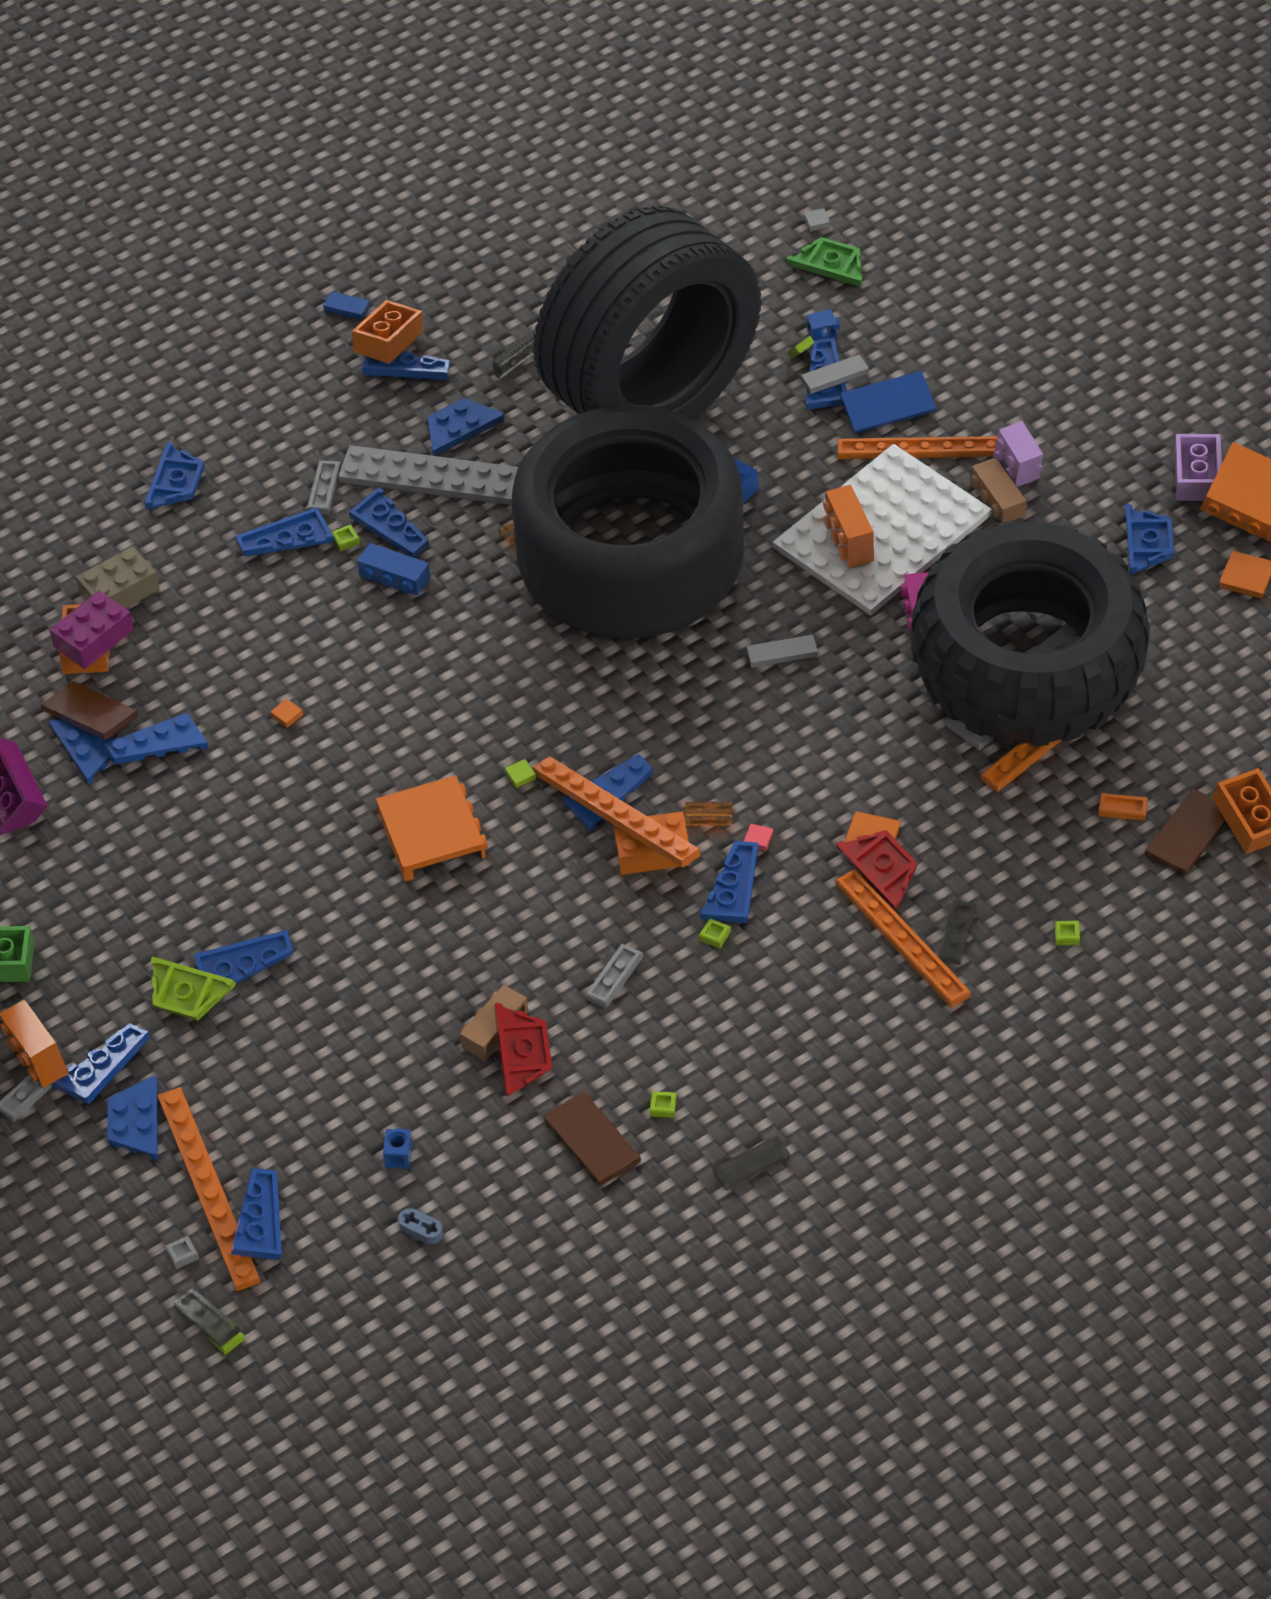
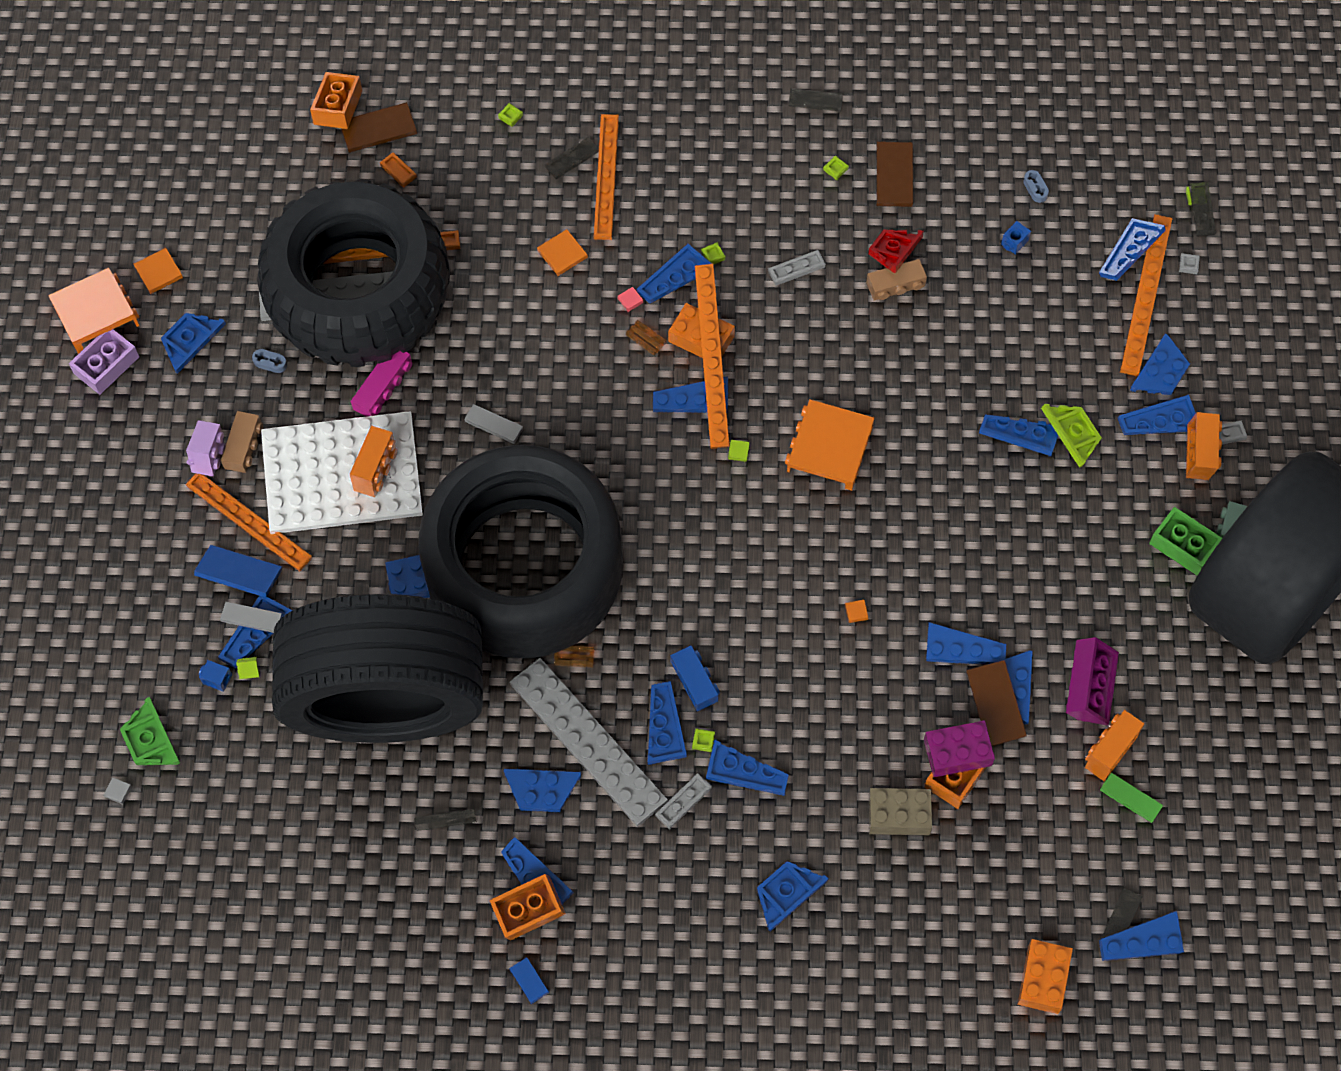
camera: 145 degrees left, 15 degrees up
red wing [836,830,917,910] -> none

